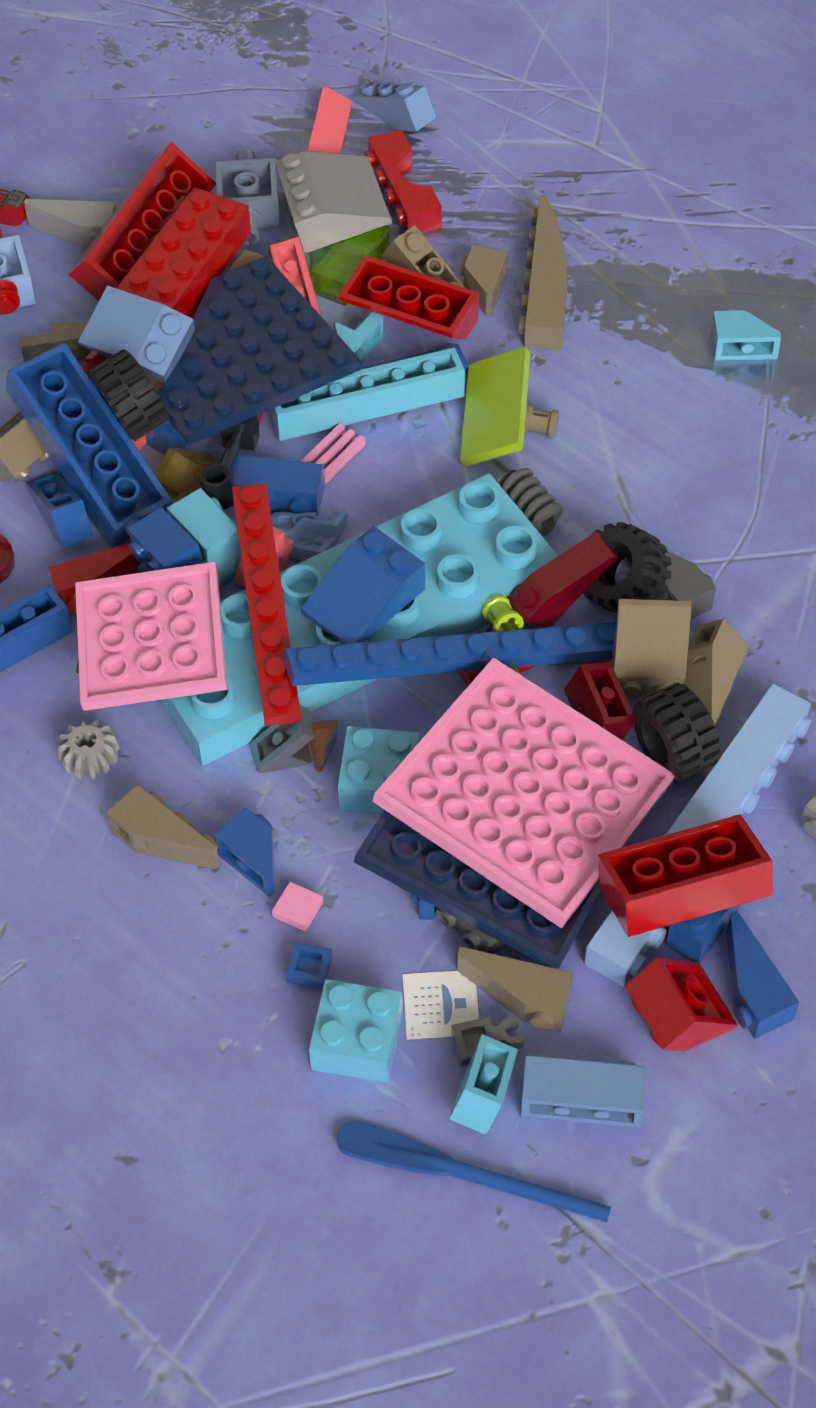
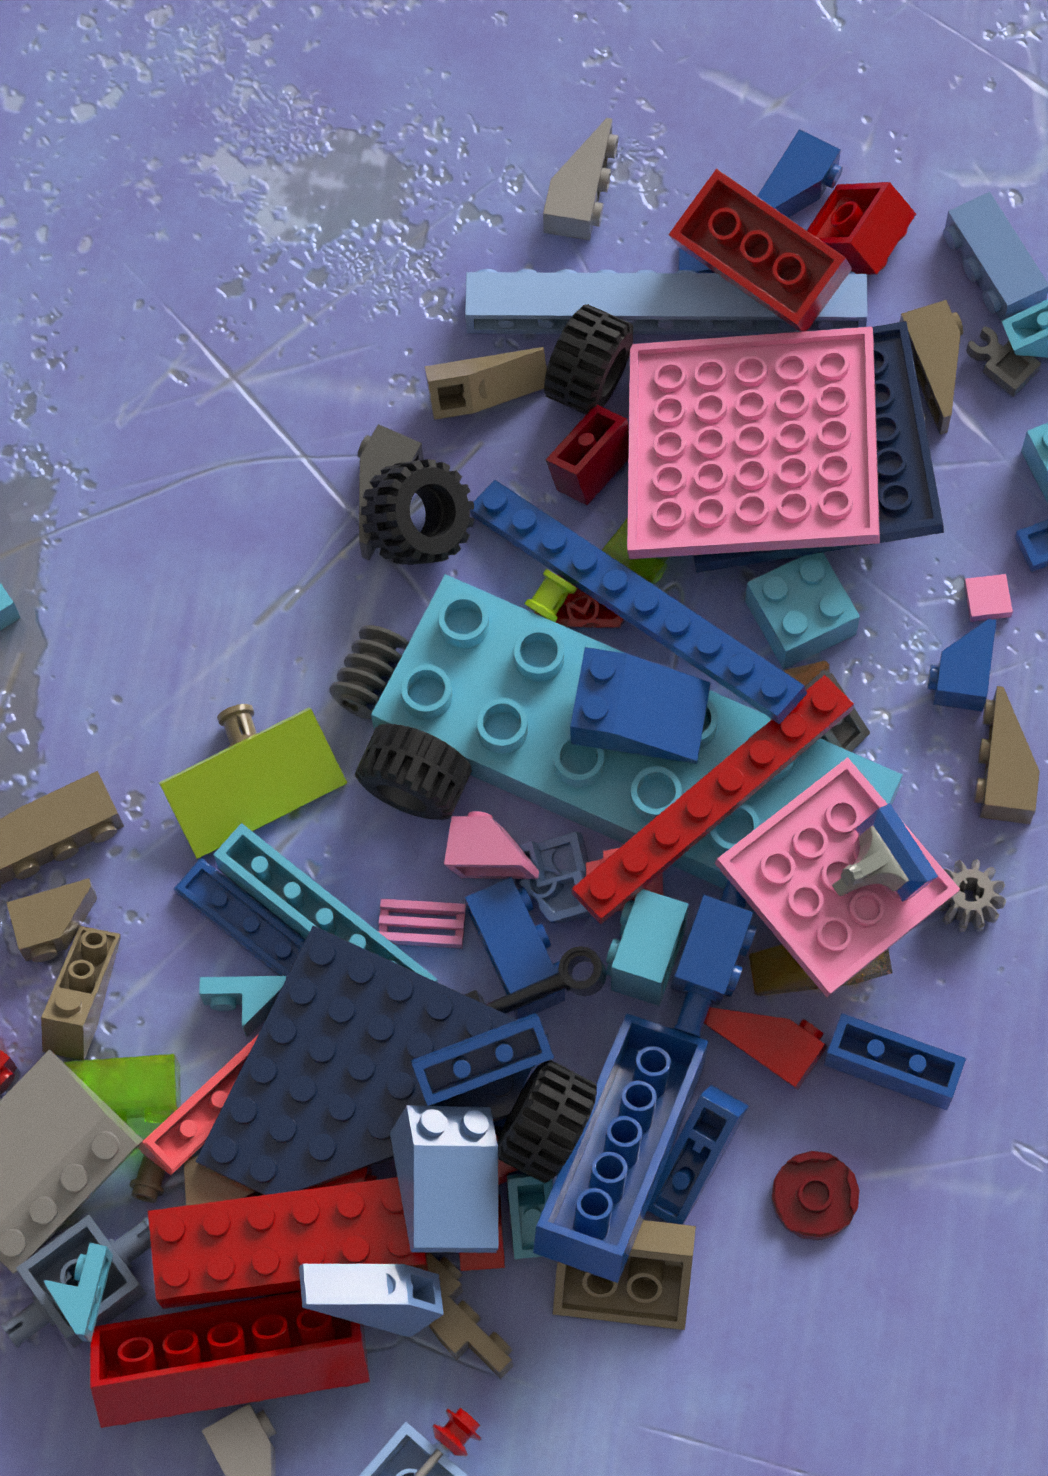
camera: 120 degrees left, 15 degrees up
clear yellow slope [156,447,220,502] -> none
red slope [338,255,479,340] -> none
white sticker [402,971,479,1040] -> none
dark red slope [508,532,617,628] -> none
dark tan slope [611,599,692,699] -> none
none -> medium azure slope [43,1243,113,1343]
none -> medium blue slope [299,1264,444,1338]
none -> black tyre [355,724,472,820]
none -> blue brick [411,1013,554,1106]
none -> bright pink slope [444,811,539,879]
none -> piece [832,803,938,902]

